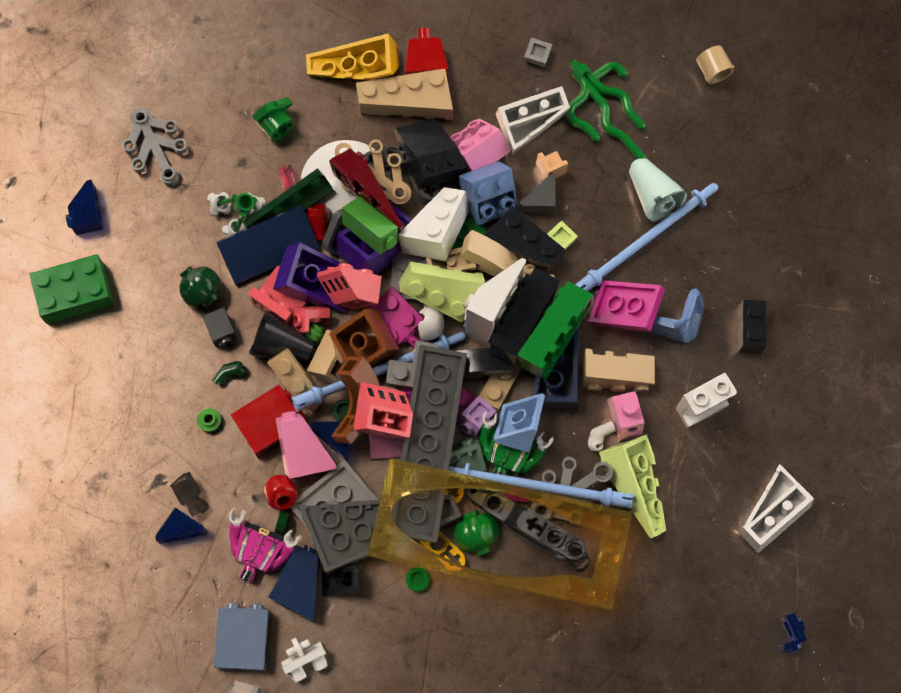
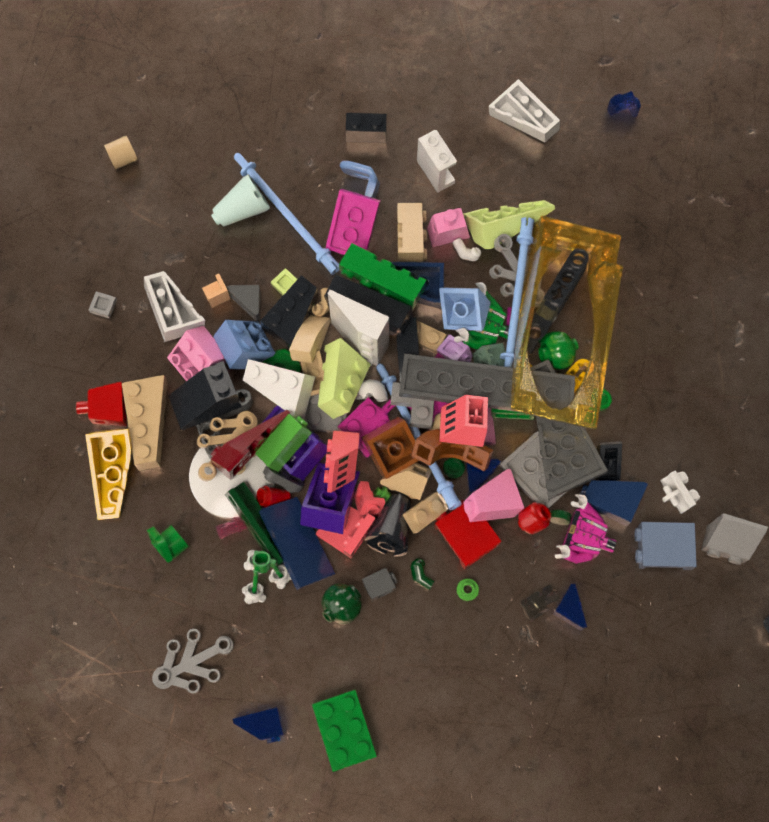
camera: 90 degrees left, 0 degrees up
green plant [566,59,646,159] -> none

